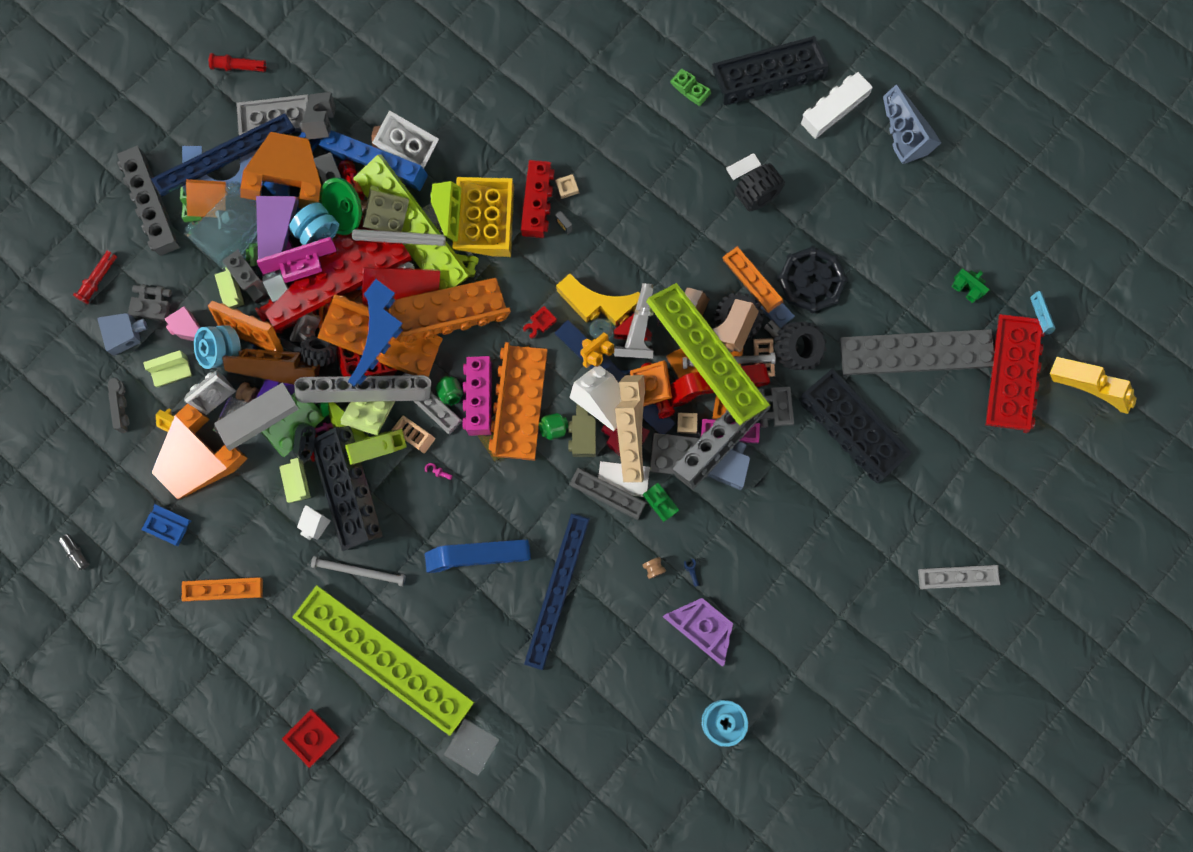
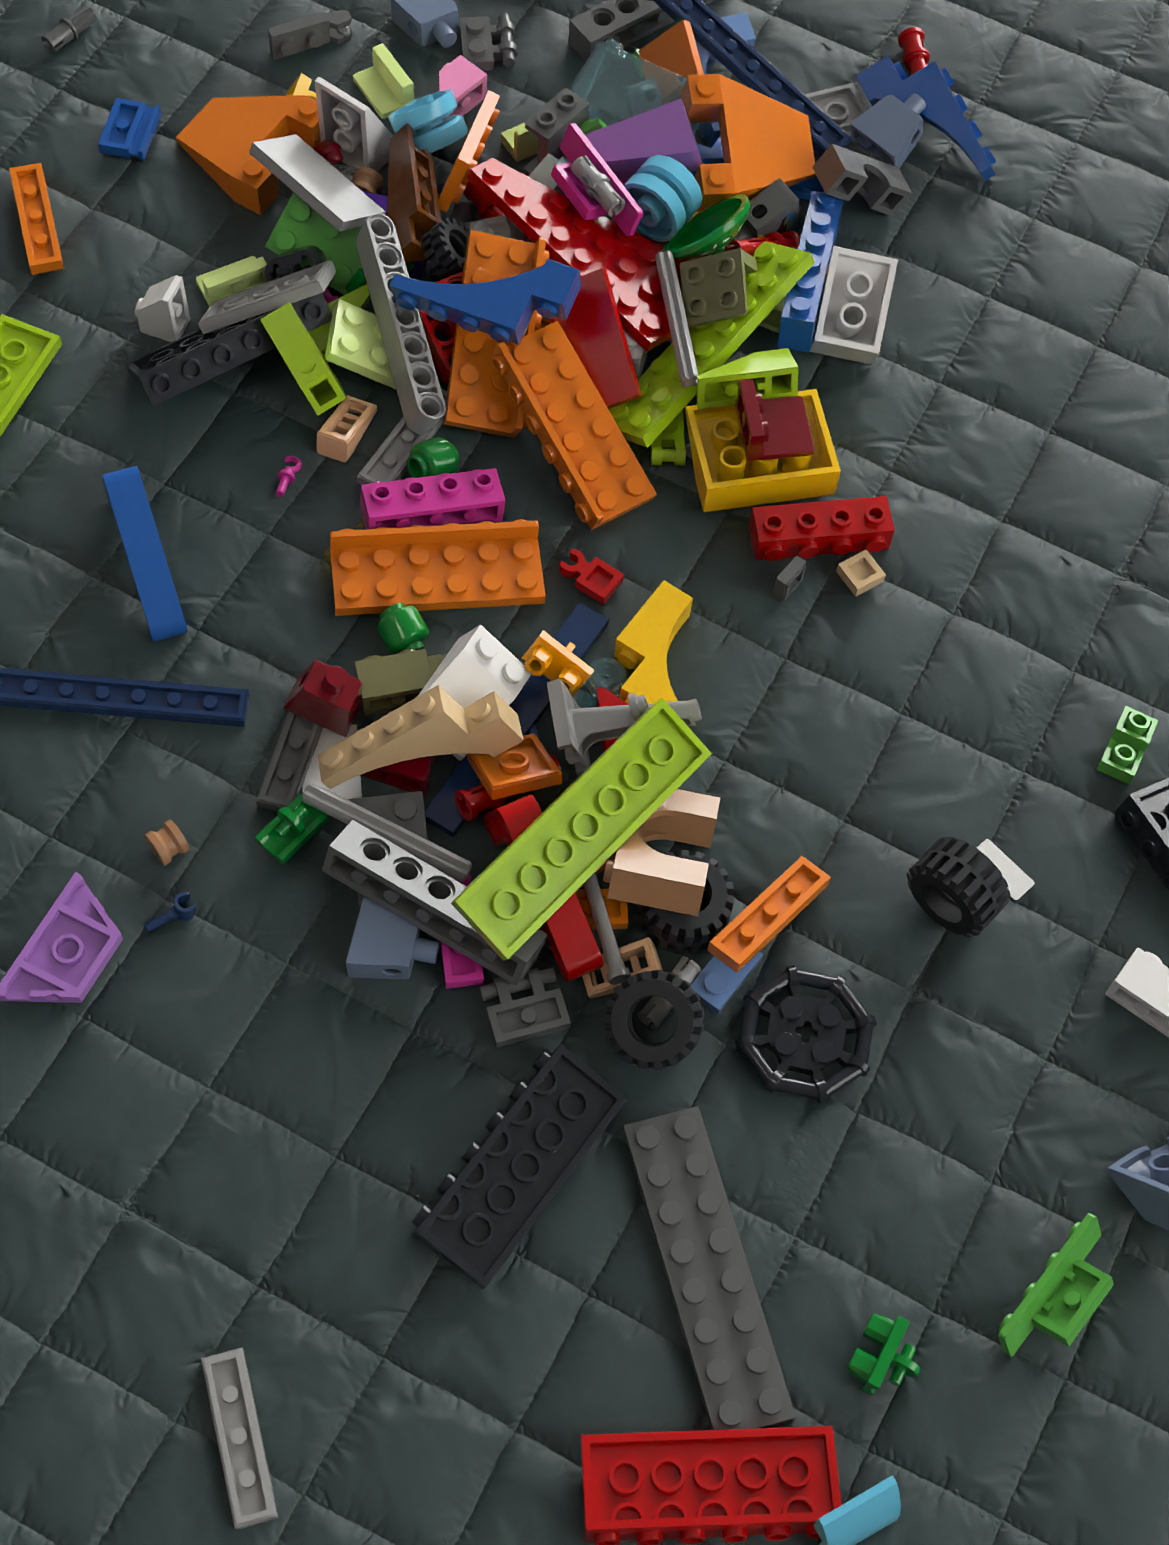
camera: 70 degrees right, 15 degrees down
light grey bar [311,556,406,586] -> none
tan plate [677,413,697,434] -> none
none -> light grey tile [198,260,337,334]
none -> dark red torso [283,660,363,737]
none -> light grey axle [302,783,472,882]
none -> dark red arm [312,139,344,165]
none -> light grey pin [571,155,626,217]
none -> dark red bracket [735,379,814,461]
none -> sand blue torso [850,93,926,168]
none -> blue arch [856,55,996,181]
none -> bright green bracket [998,1213,1114,1357]

